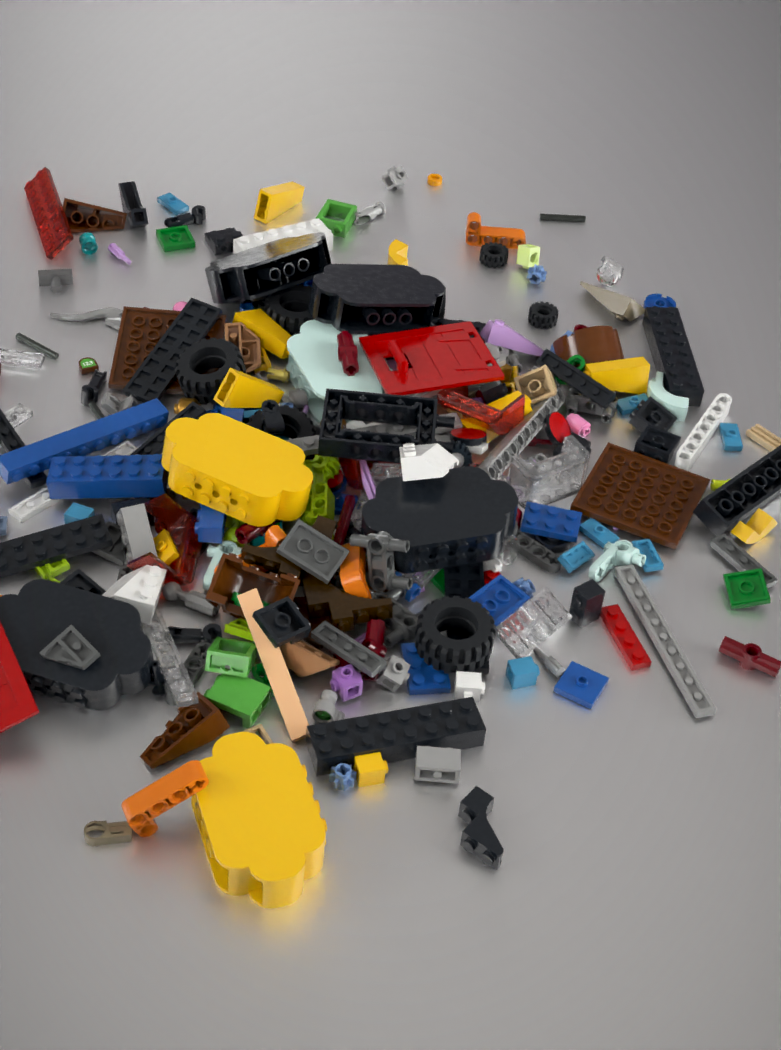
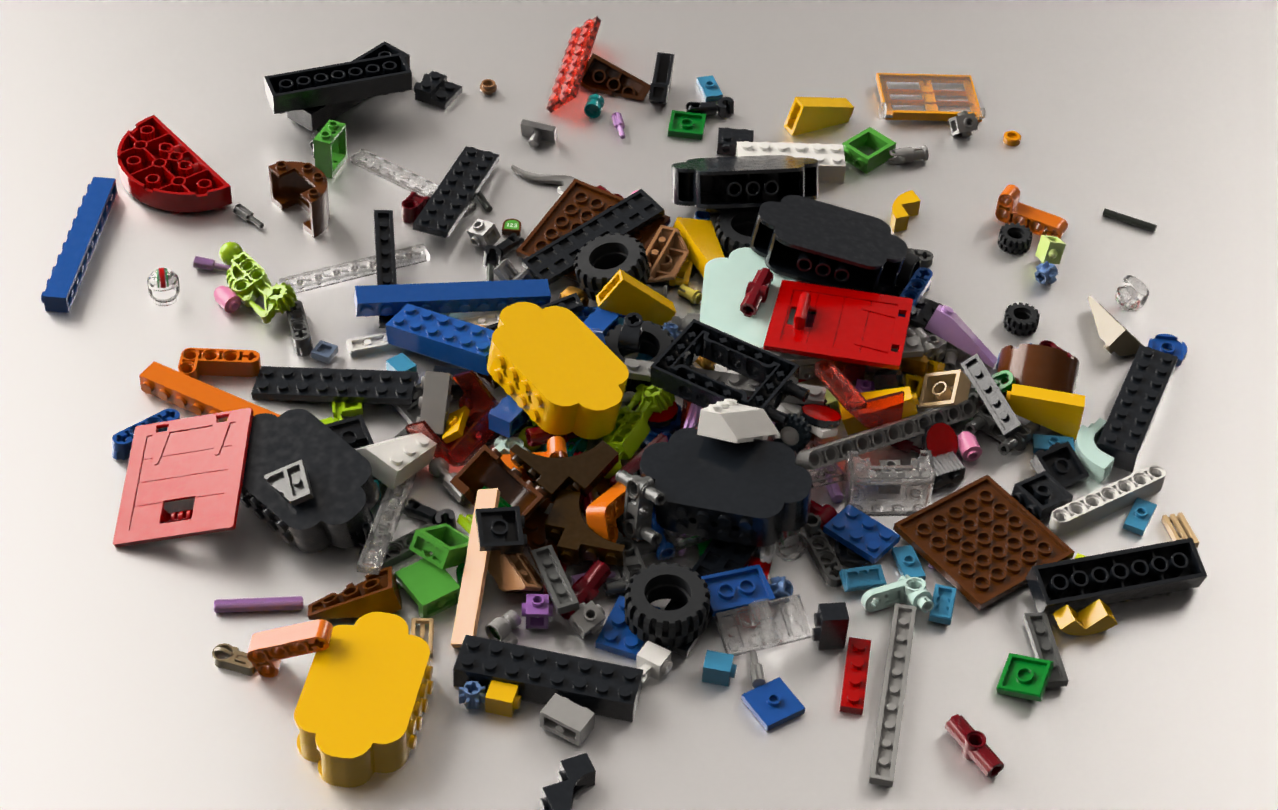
camera: 30 degrees right, 0 degrees up
dark grey plate [276,519,350,585] -> none
none -> lavender axle [214,596,303,613]
none -> black plate [413,146,500,239]
none -> light grey brick [467,219,501,248]
none -> clear door [876,73,985,122]
none -> blue beam [898,267,933,317]

